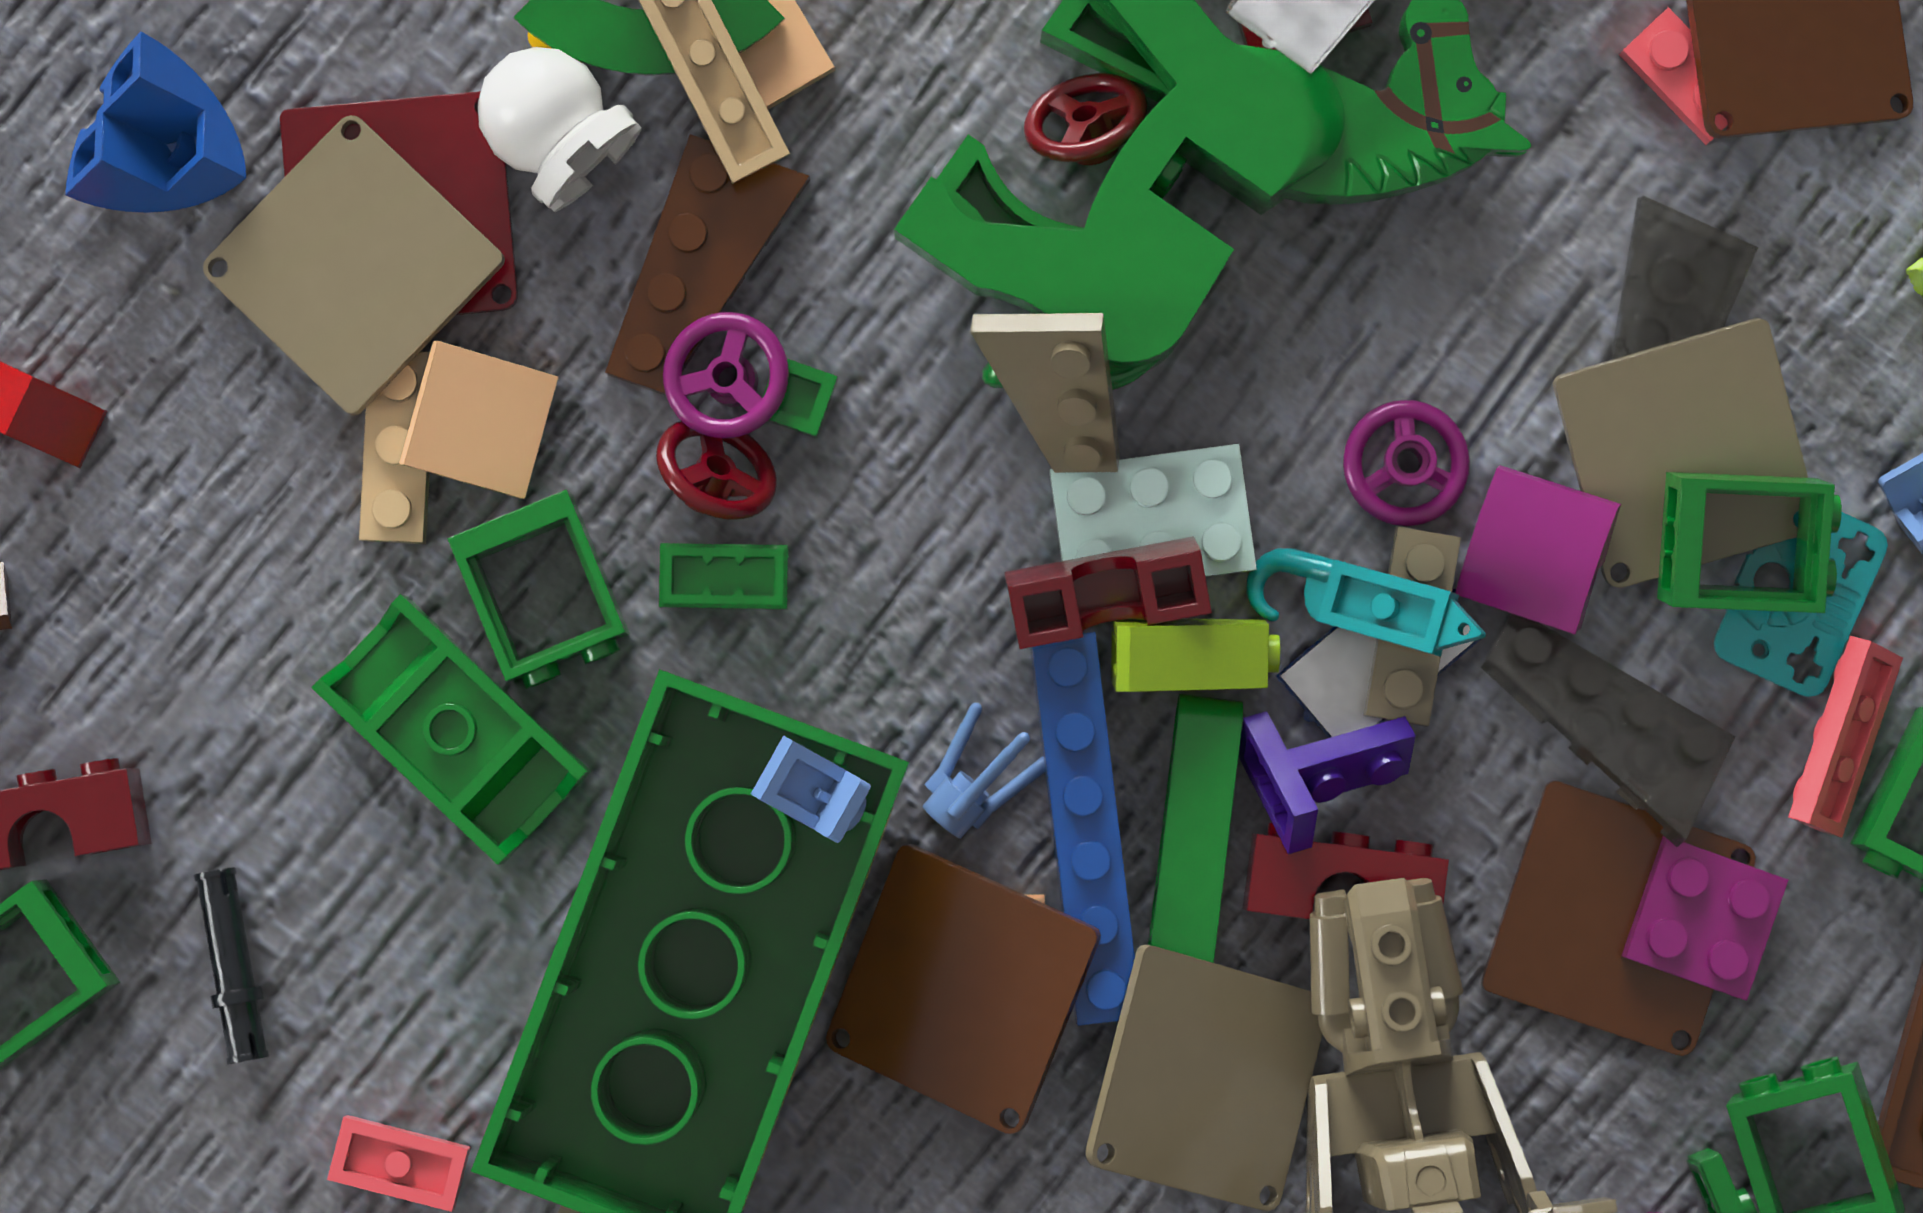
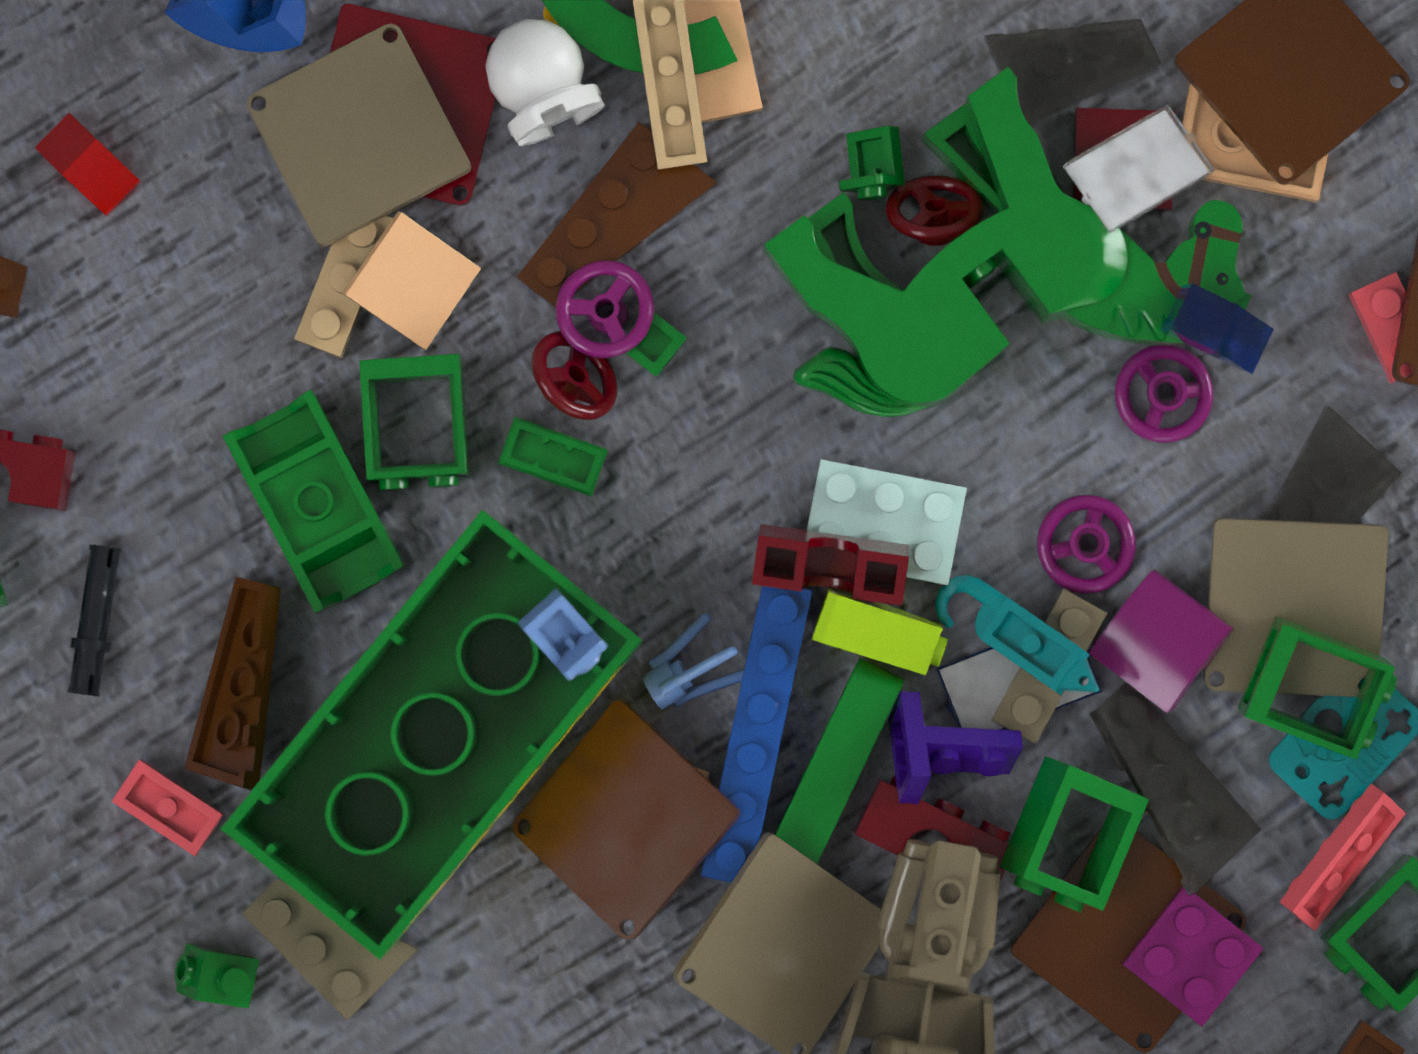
camera: 25 degrees right, 0 degrees up
dark tan wing [970,313,1120,473] -> none
none -> reddish brown wing [184,576,281,790]
none -> green bracket [839,125,905,200]
none -> green window [999,756,1149,912]
none -> magenta piece [1115,345,1213,443]
none -> clear blue slope [1161,283,1274,374]

